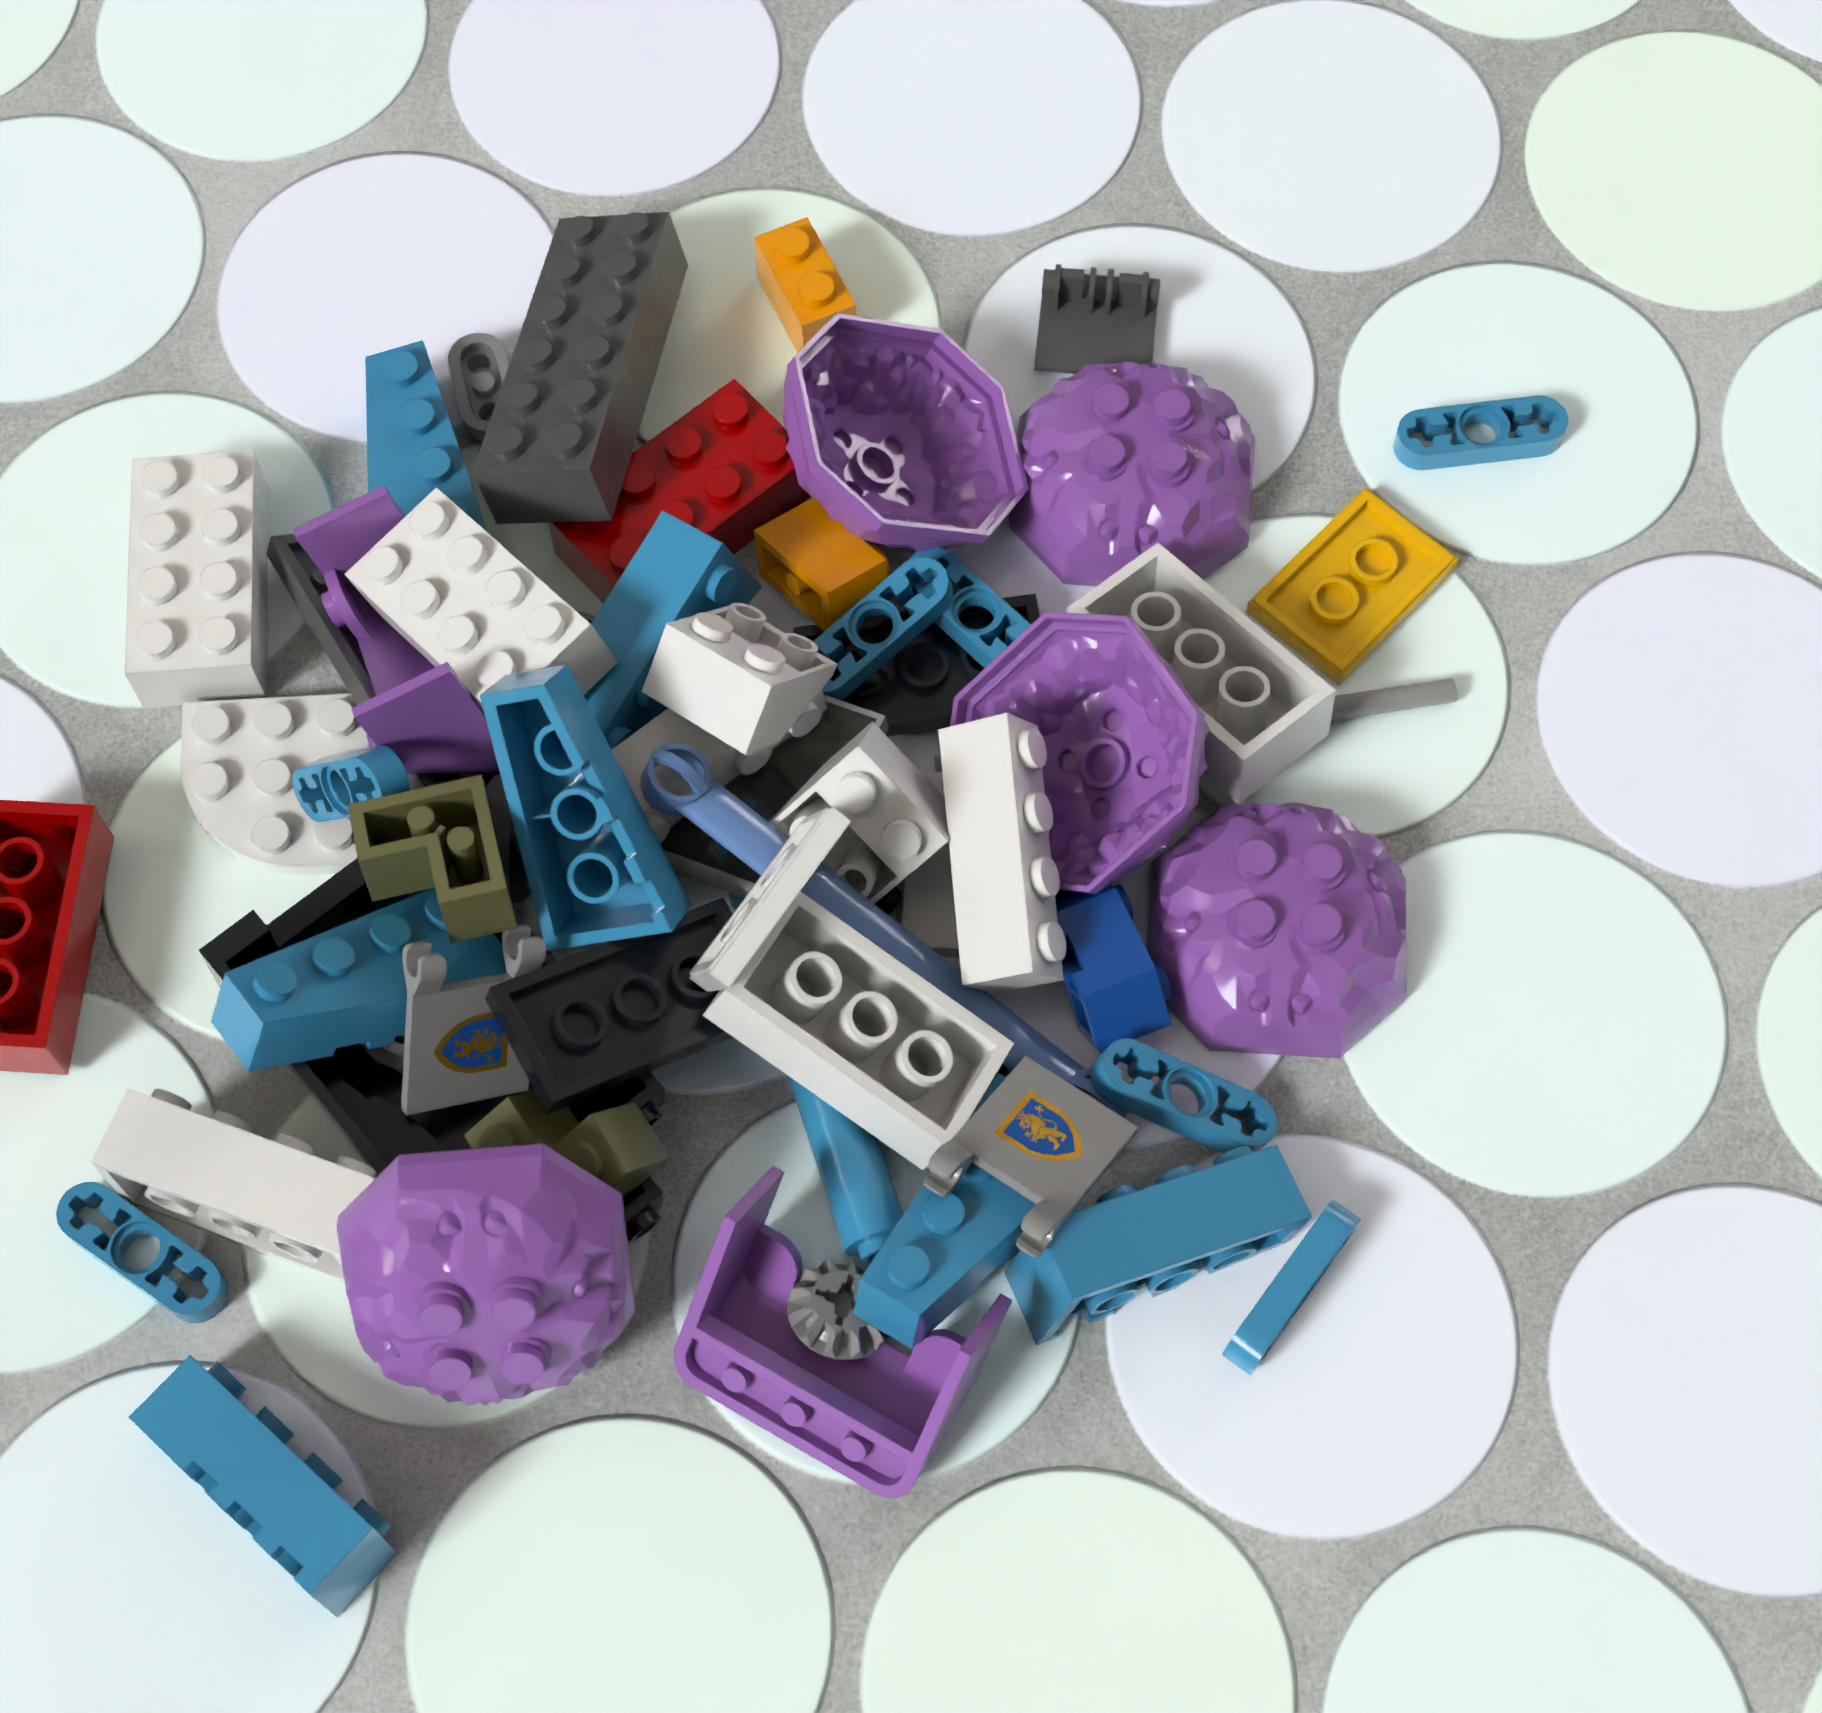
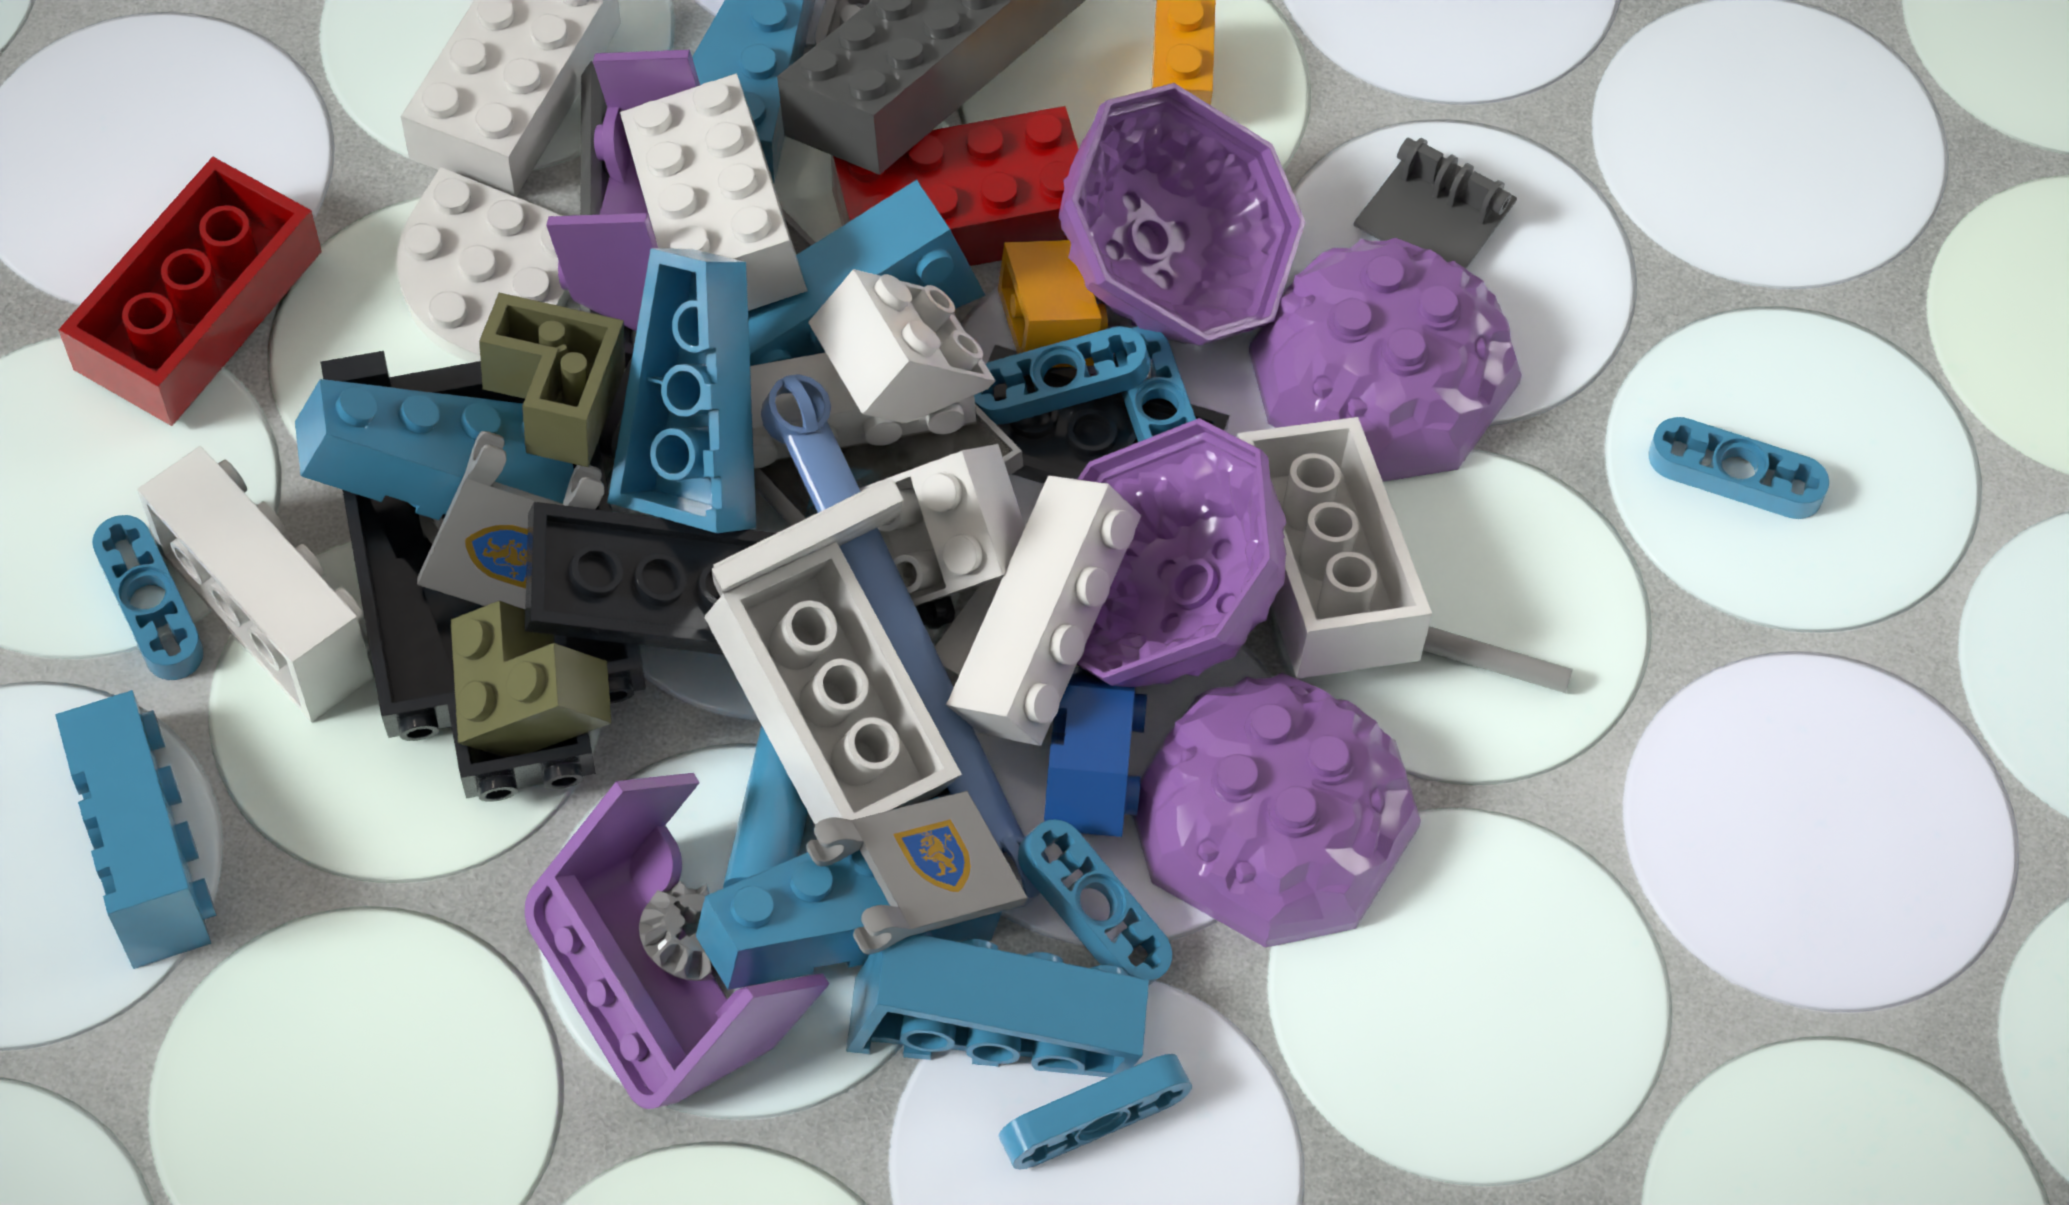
camera: 25 degrees right, 5 degrees down
dark azure beam [292,745,410,822] -> none
medium lavender rock [336,1144,635,1406] -> none
yellow tile [1246,487,1459,686] -> none

